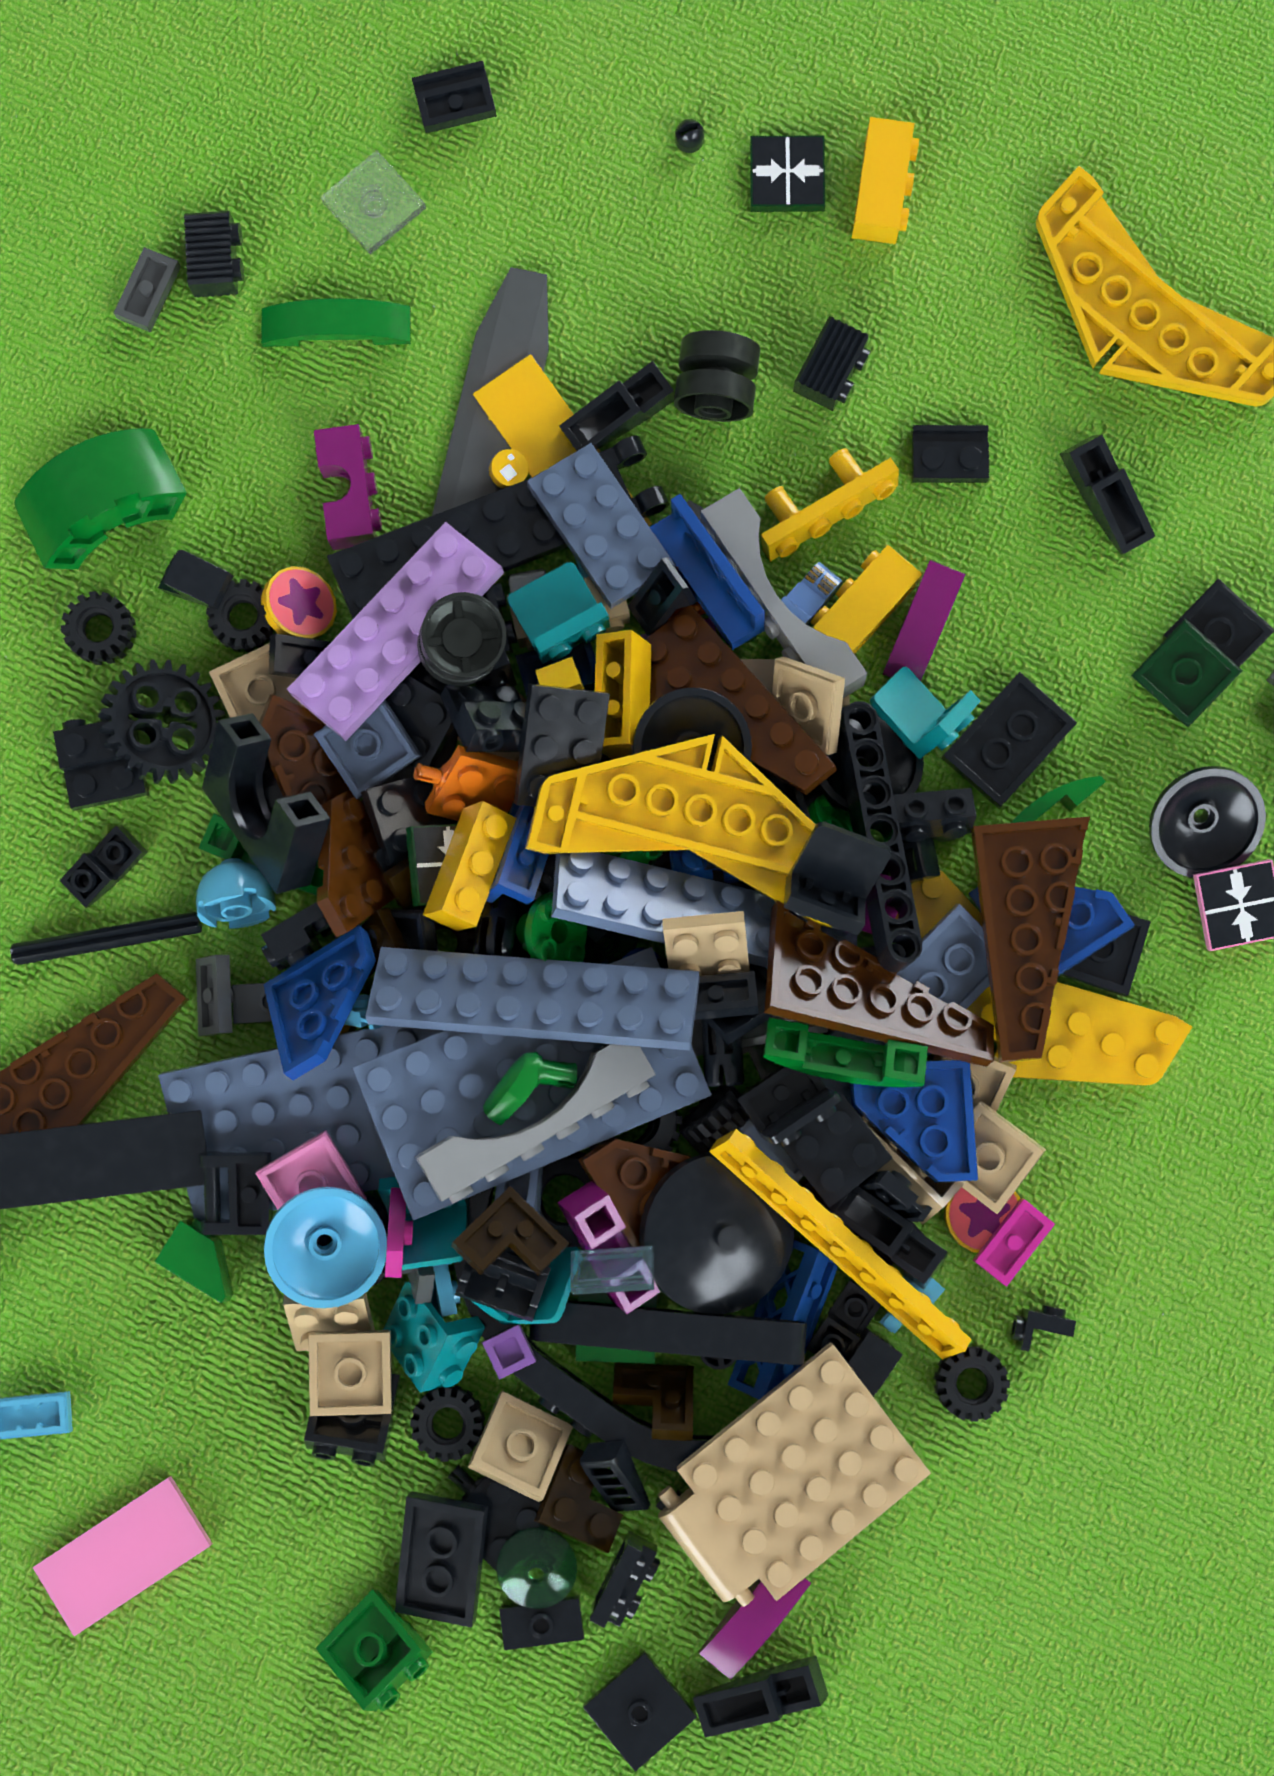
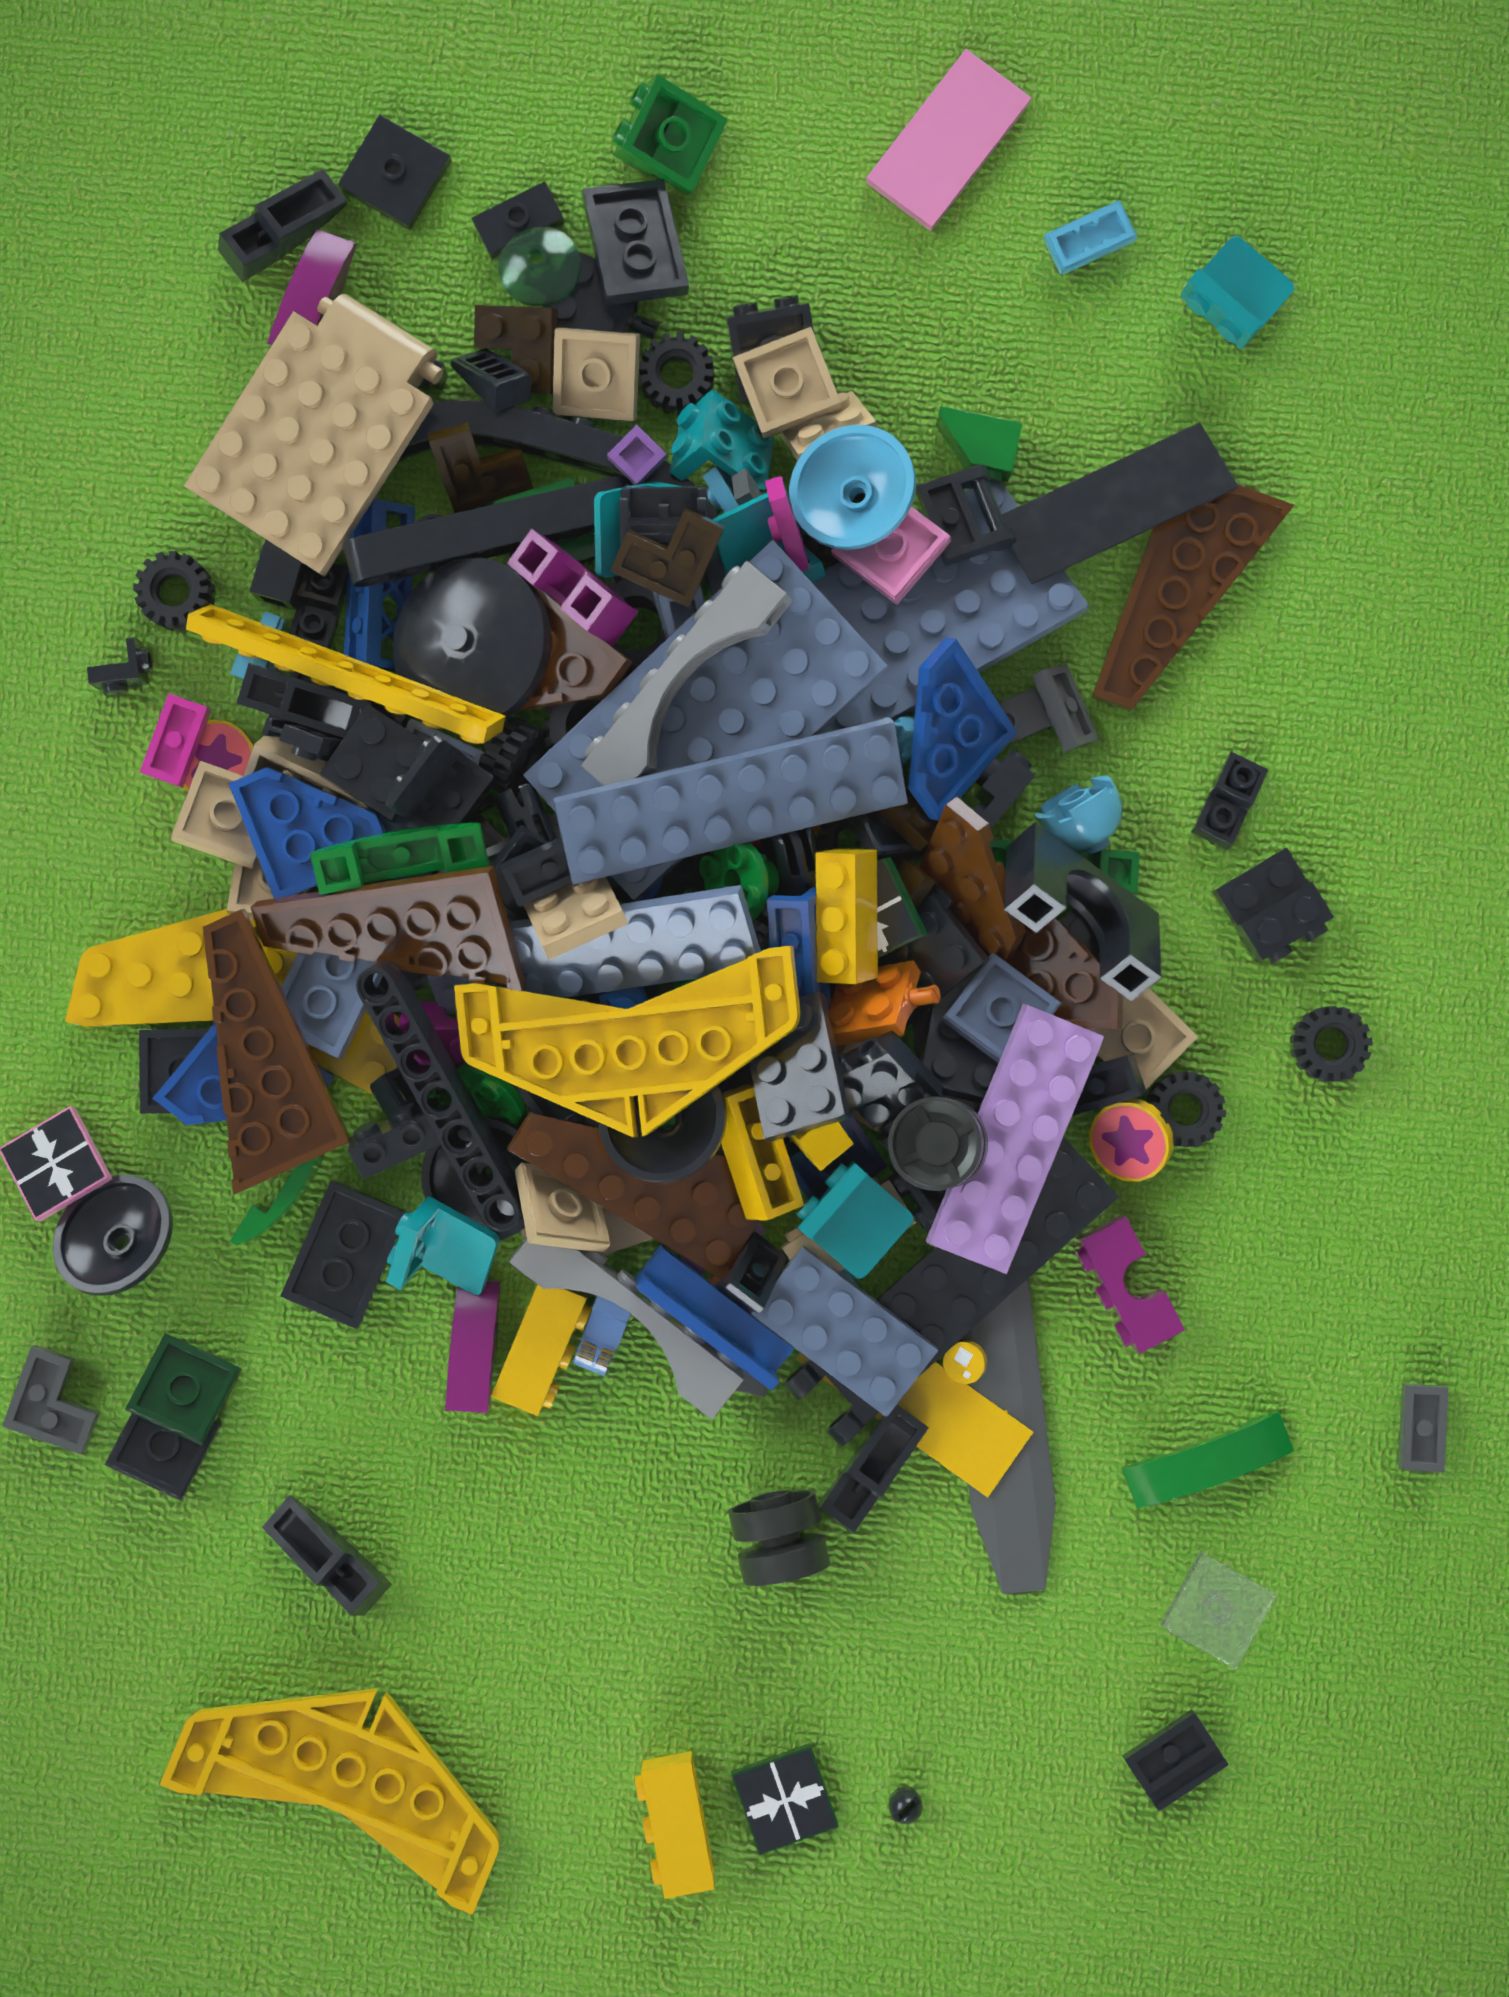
camera: 155 degrees right, 5 degrees up
black axle [10,912,202,965] -> none
green panel [14,428,187,570] -> none
black gear [98,659,225,784] -> none
black slope [158,550,234,610] -> none
black brick [184,211,244,298] -> none
green arm [483,1051,577,1126] -> none
light grey tile [508,568,546,593] -> none
clear light blue tile [570,1246,654,1295] -> none
black plate [590,1531,661,1628] -> none
yellow plate [761,448,899,562] -> none
black bracket [784,822,891,935] -> none
black brick [793,316,871,411] -> none
black plate [911,425,989,483] -> none

